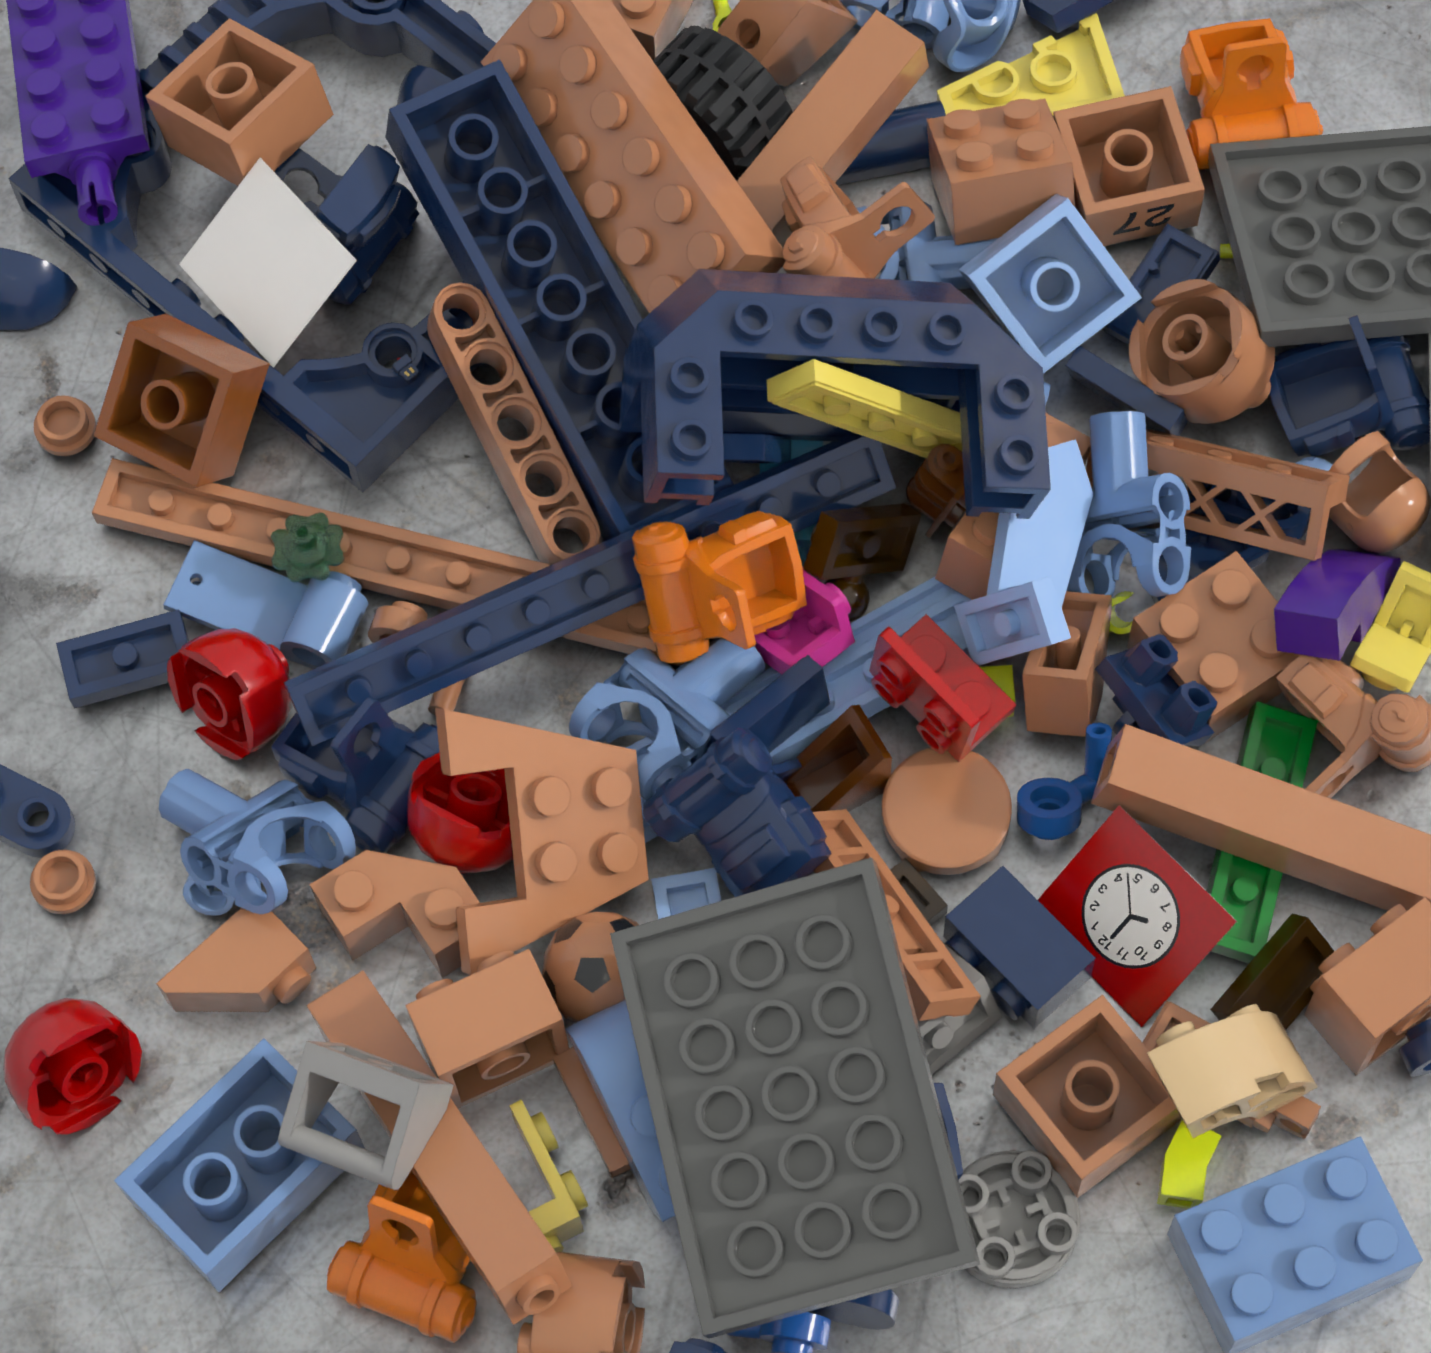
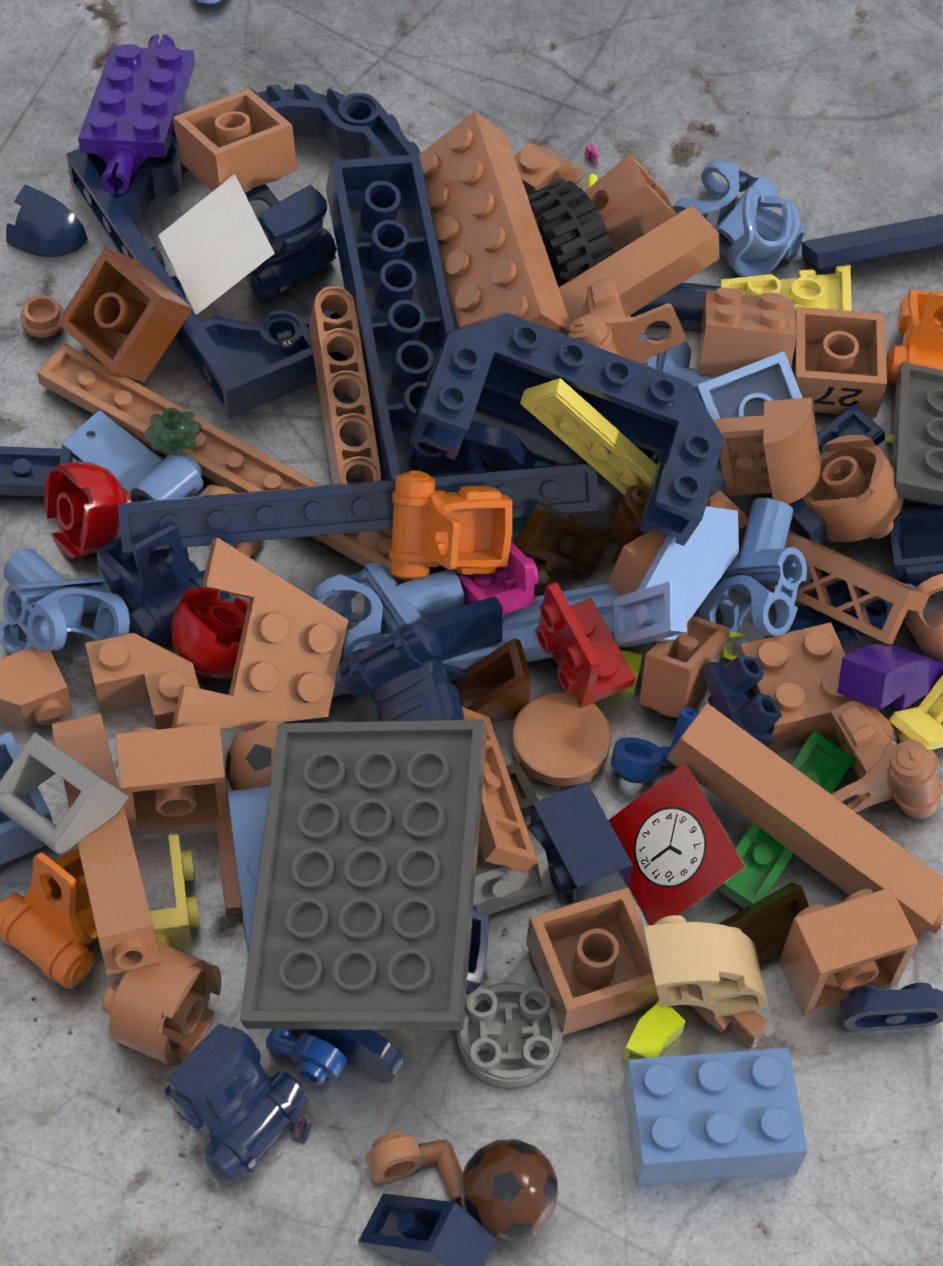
camera: 10 degrees right, 10 degrees down
none -> nougat brick [715,397,821,504]

